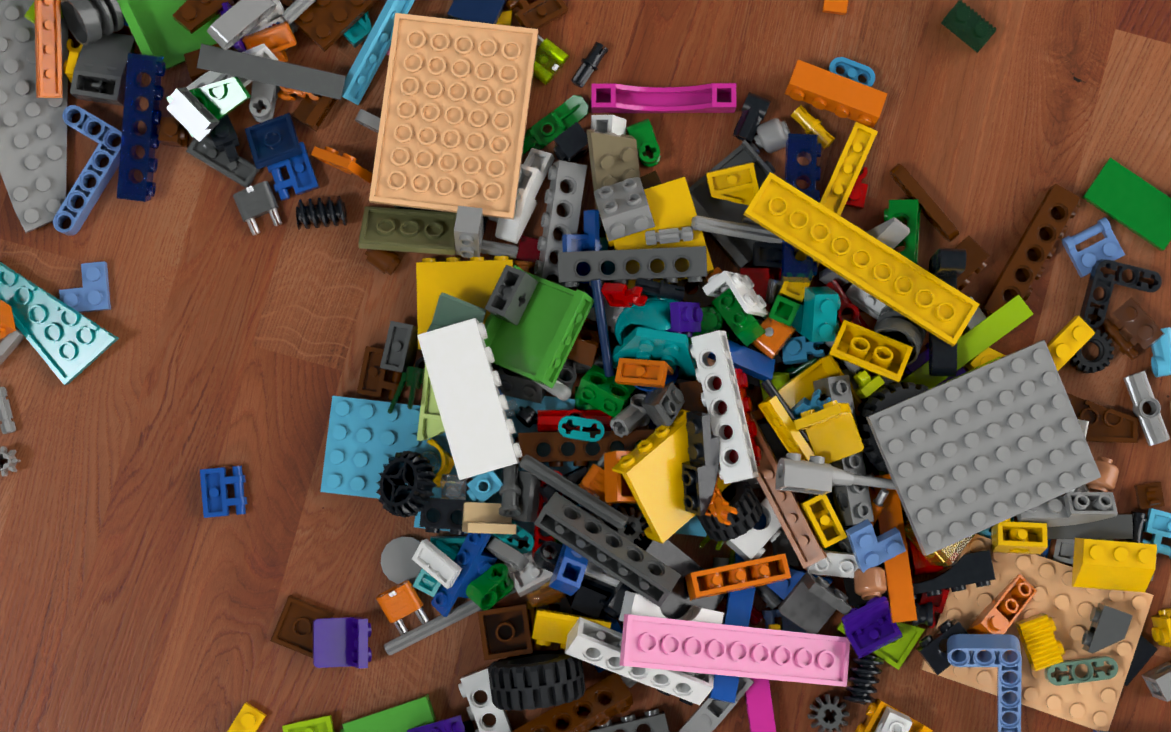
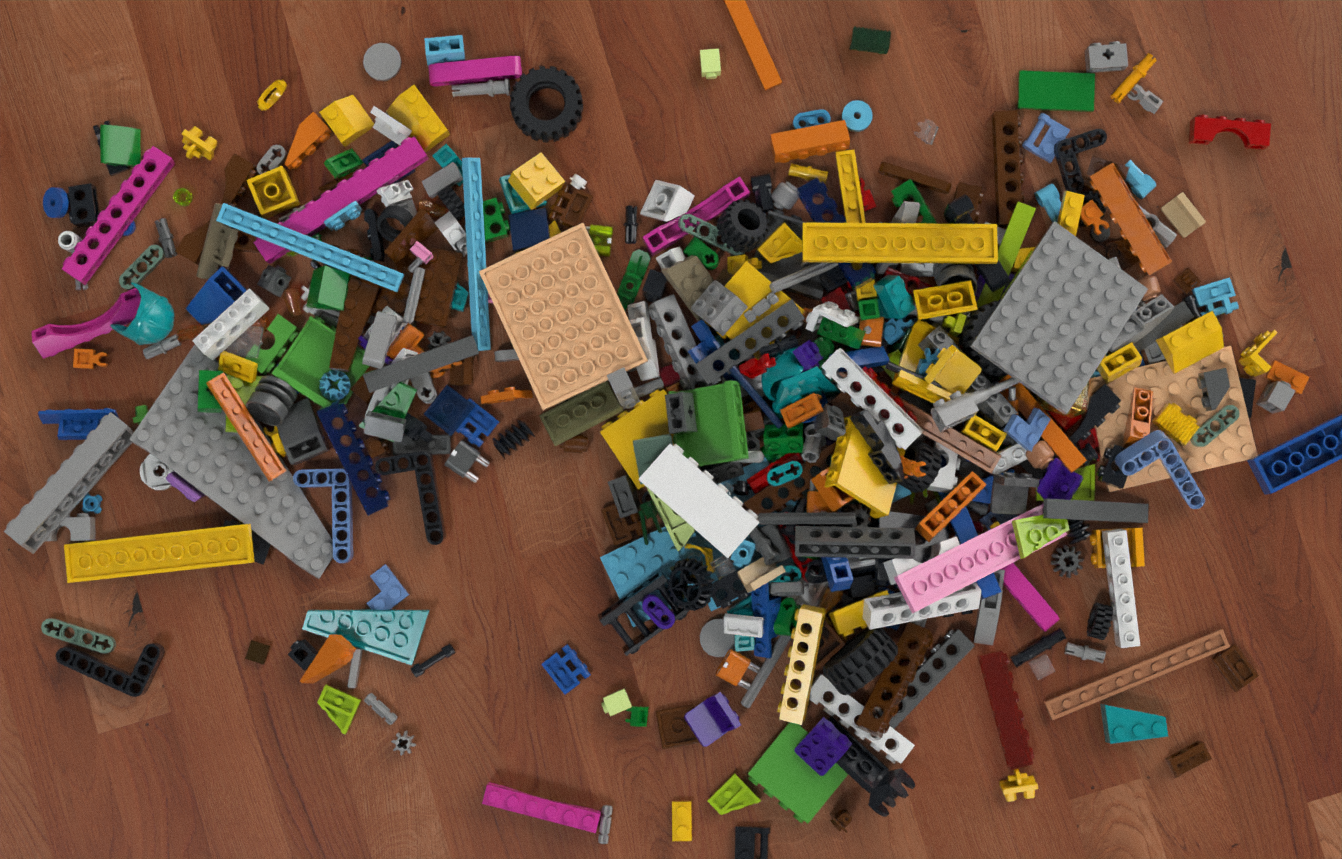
camera: 40 degrees left, 0 degrees up
none -> medium azure gear [319,370,350,401]
none -> black beam [375,451,446,545]
none -> black bar [410,643,456,678]
none -> dark grey gear [427,331,452,350]
none -> dark pink arch [482,782,601,833]
none -> black fence [598,570,689,656]
none -> light grey axle [598,805,613,844]
none -> yellowish green brick [601,688,632,716]
none -> green tile [625,706,649,727]
none -> white slope [640,180,695,222]
none -> dark purple plate [642,594,675,629]
none -> sand green beam [678,214,745,256]
none -> black tyre [716,199,769,253]
none -> yellow plate [727,254,762,276]
none -> yellow brick [777,604,826,725]
none -> medium azure piece [842,100,873,132]
none -> clear tile [914,119,939,145]
none -> lime wing [1012,515,1070,559]
none -> medium azure piece [1034,183,1061,223]
none -> dark grey tile [1043,499,1148,523]
none -> orange plate [1080,200,1109,236]
none -> orange brick [1090,163,1172,275]
none -> dark grey tile [1090,225,1110,243]

